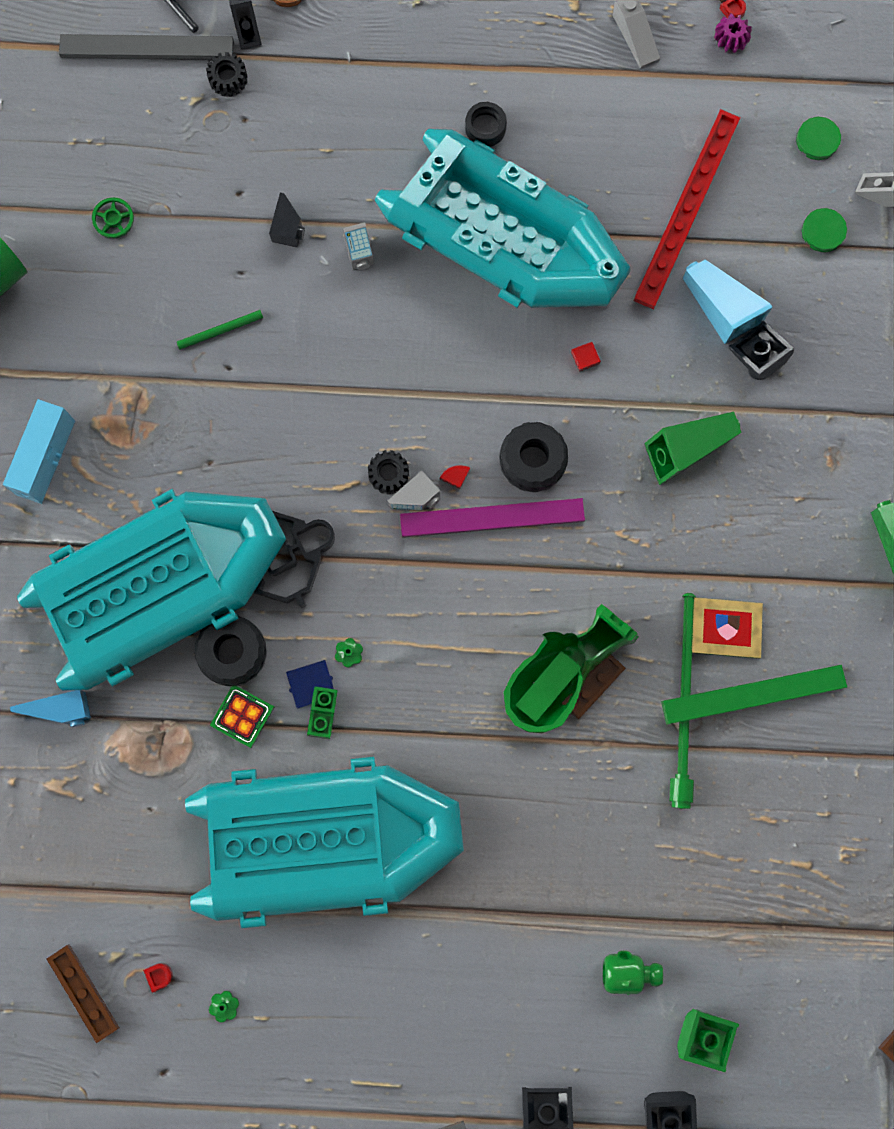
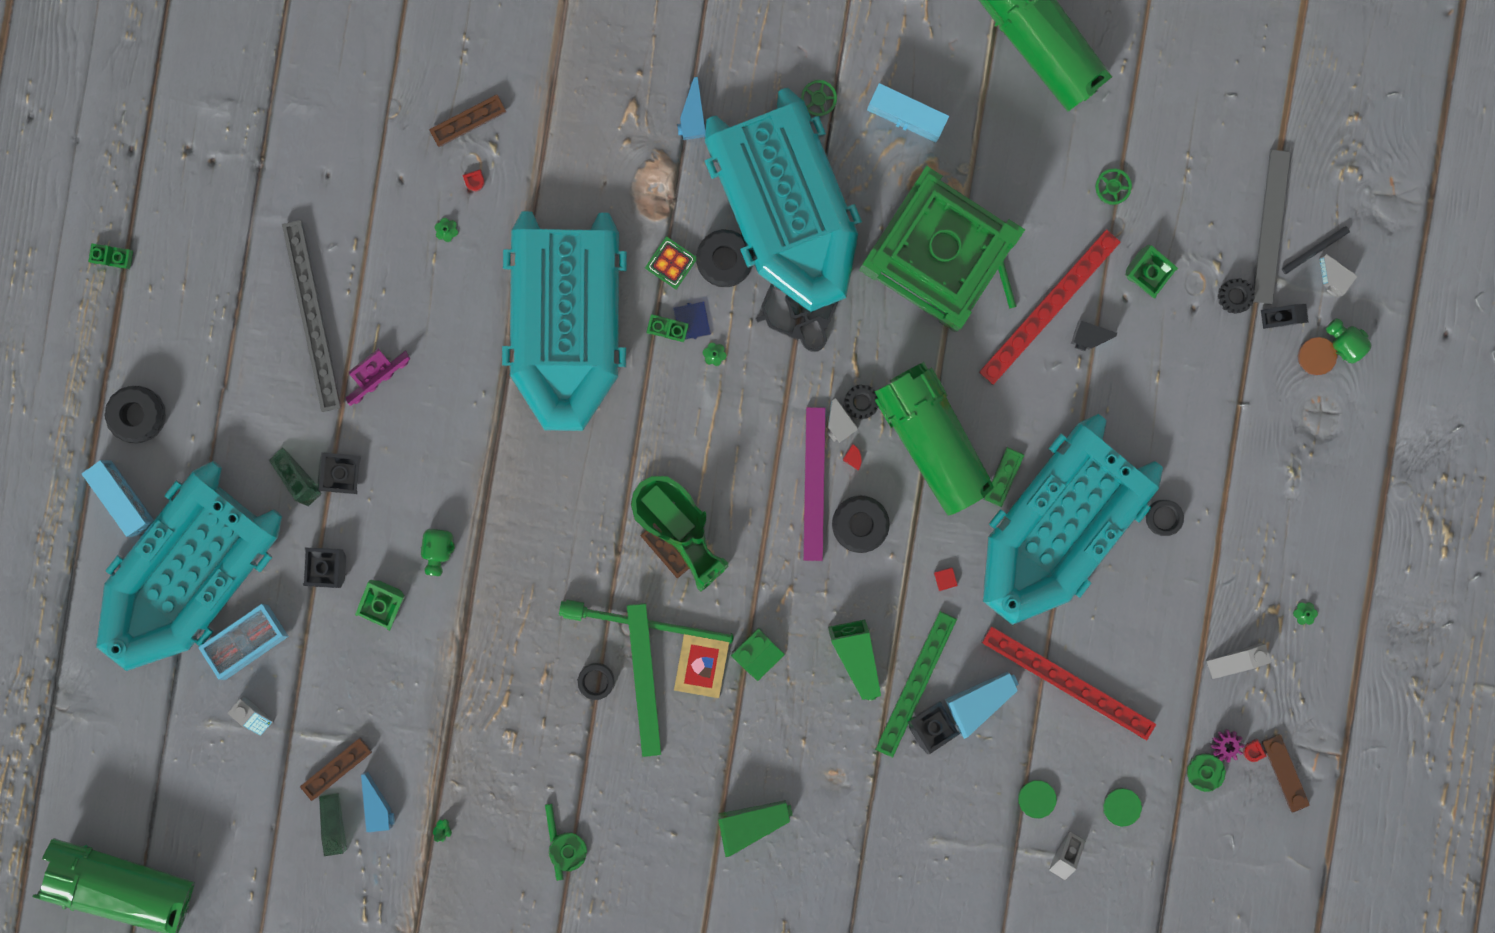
camera: 100 degrees right, 10 degrees up
slope [343,222,374,270] -> none
none -> magenta bracket [345,348,410,406]
none -> black tyre [578,663,614,700]
none -> green slope [731,627,785,681]
none -> green wheel [801,80,837,116]
none -> green piece [859,165,1025,332]
none -> green piece [874,362,994,516]
none -> green tile [875,611,957,758]
none -> red plate [978,229,1121,385]
none -> green tile [984,447,1024,507]
none -> green slope [1125,244,1178,299]
none -> green tile [1186,753,1226,792]

